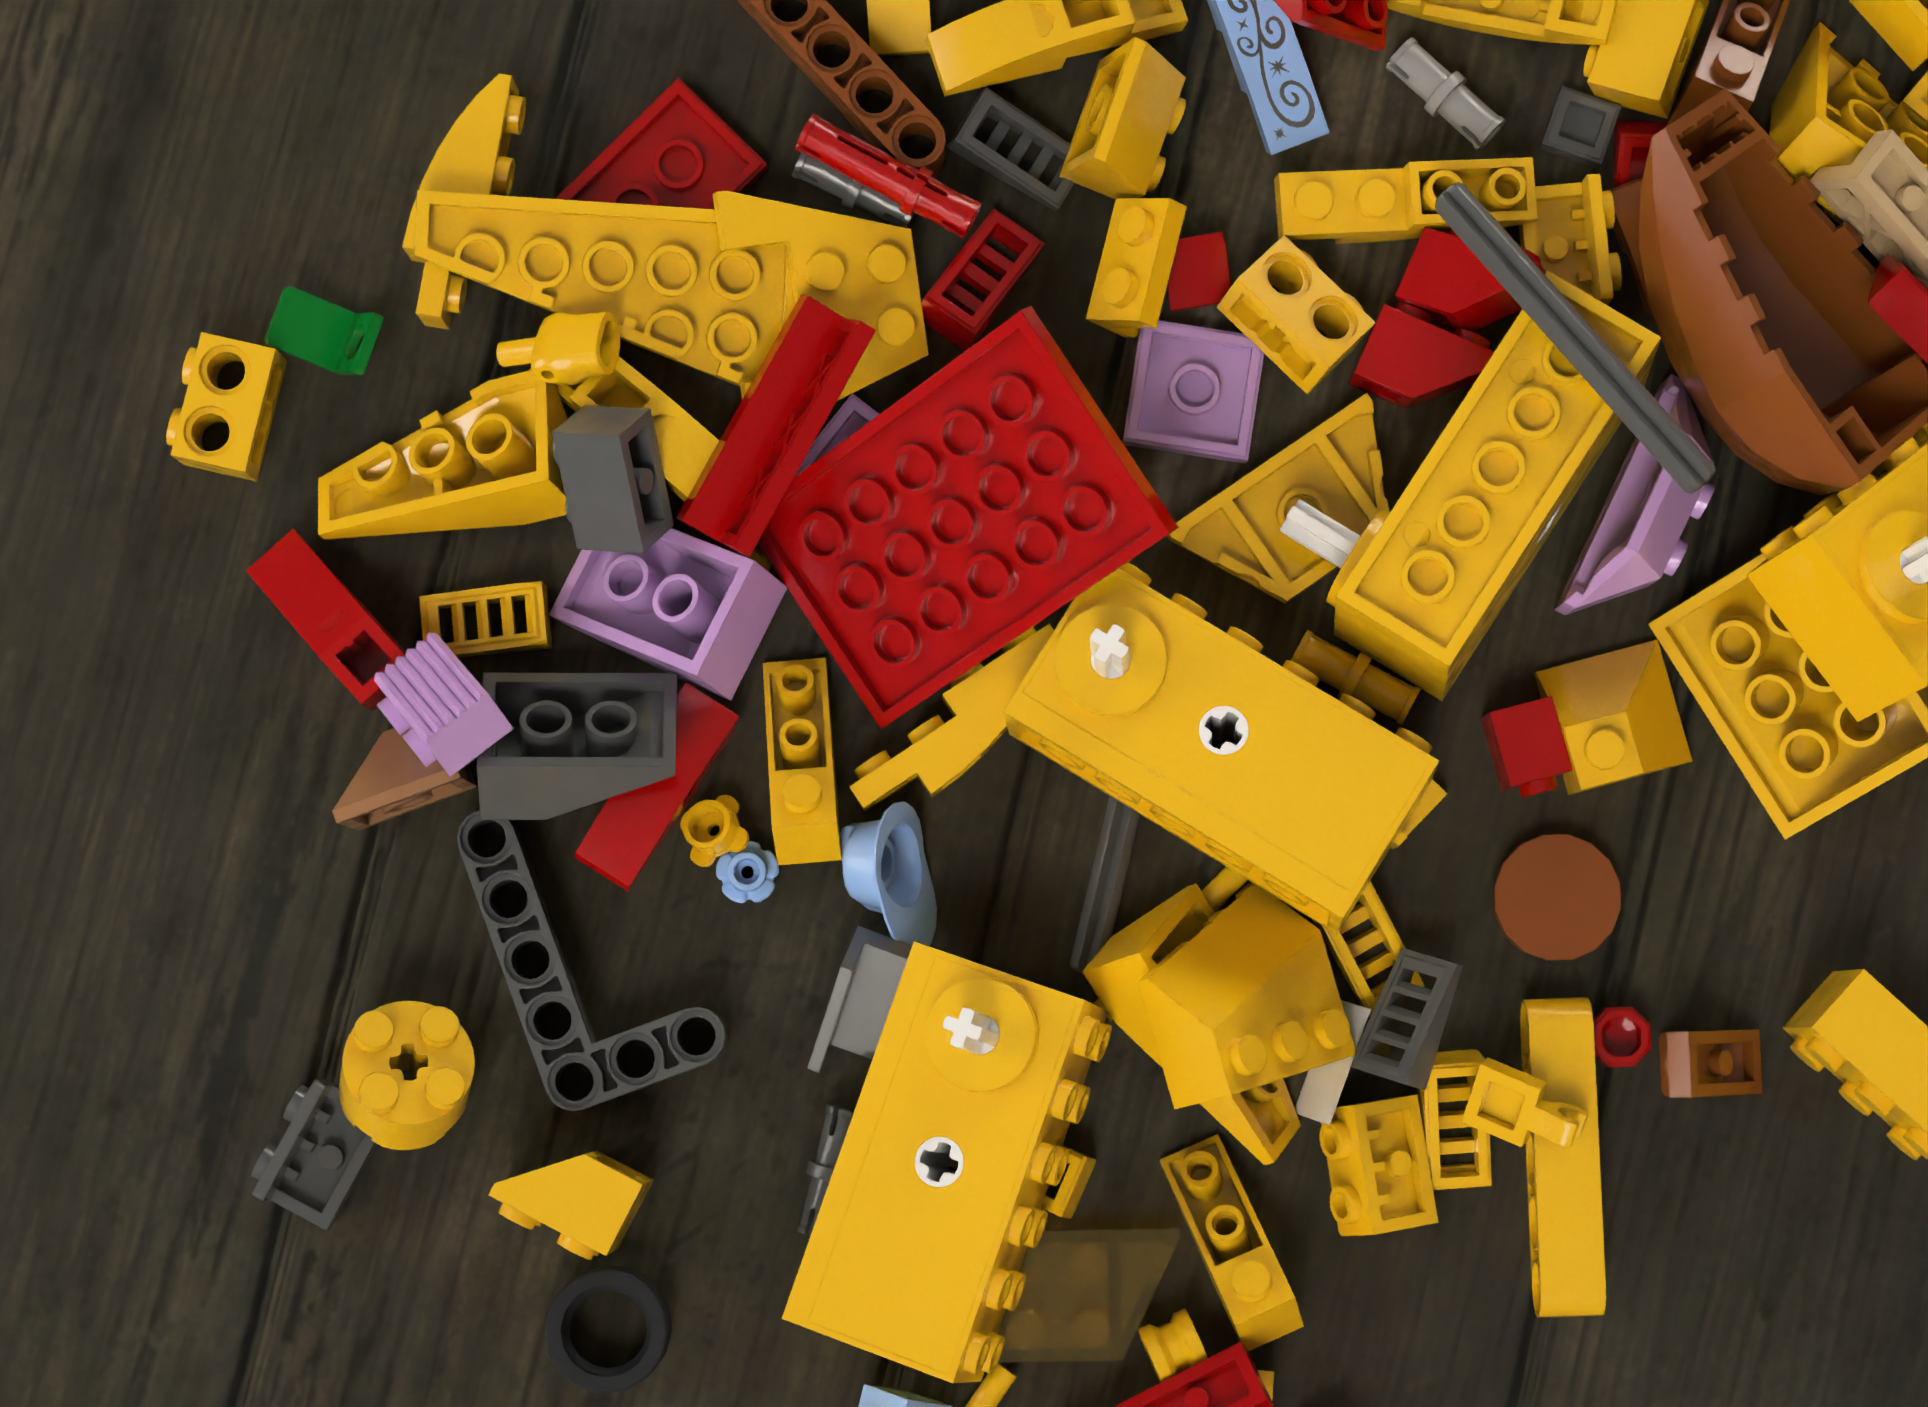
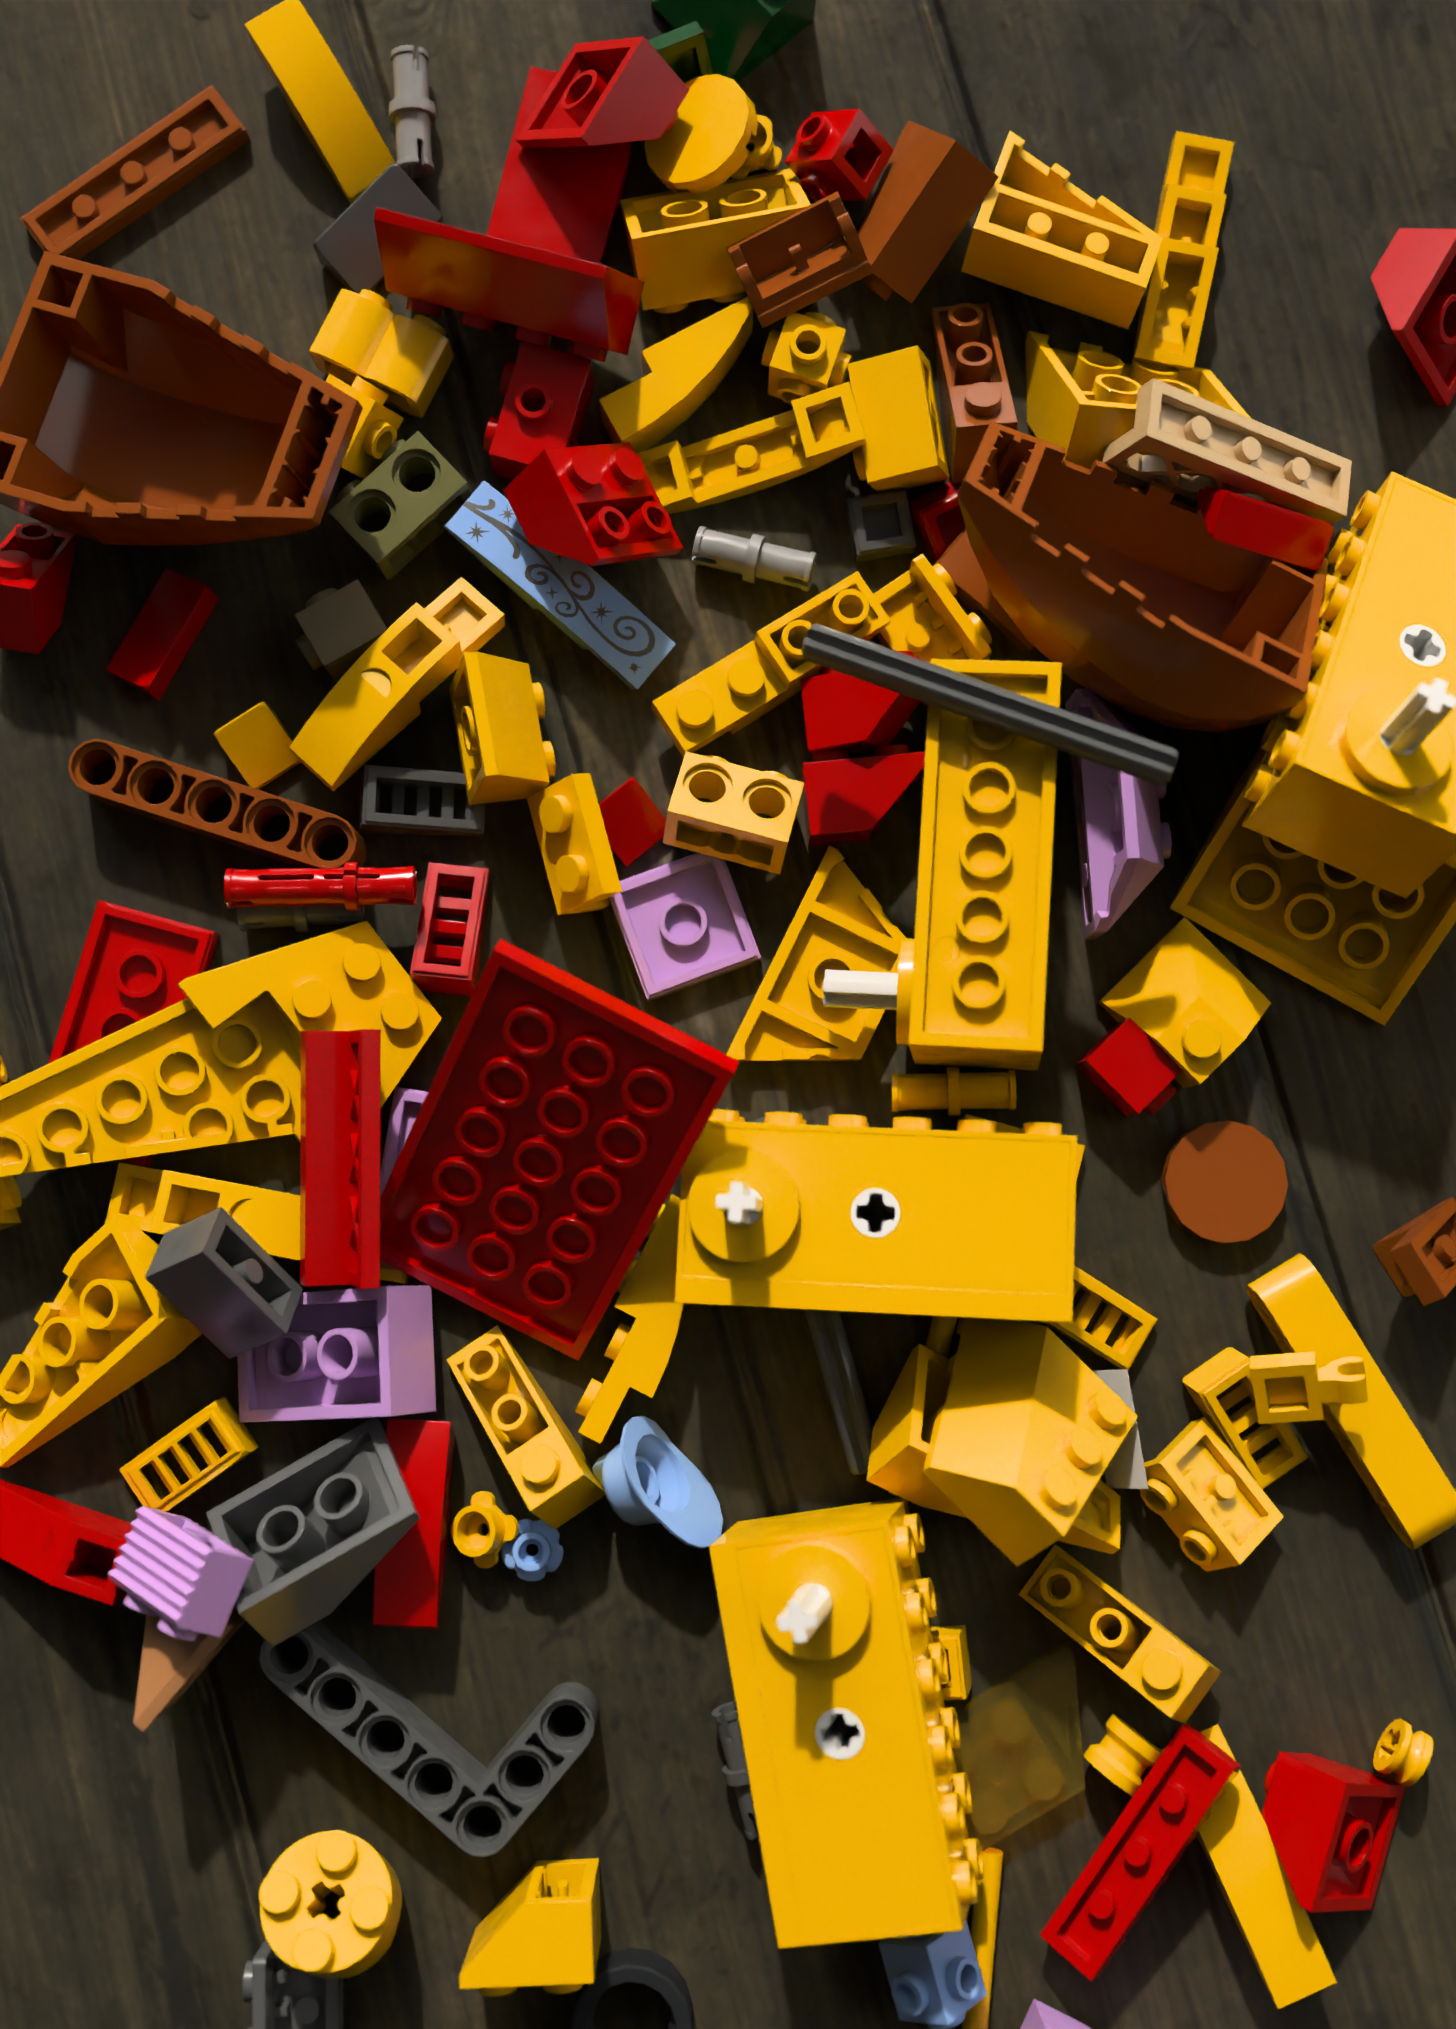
camera: 30 degrees left, 0 degrees up
yellow piece [496,312,620,385] -> none
panel [807,926,912,1073] -> none
dark grey slope [1351,948,1463,1090] -> none
red tile [1593,1007,1652,1067] -> none

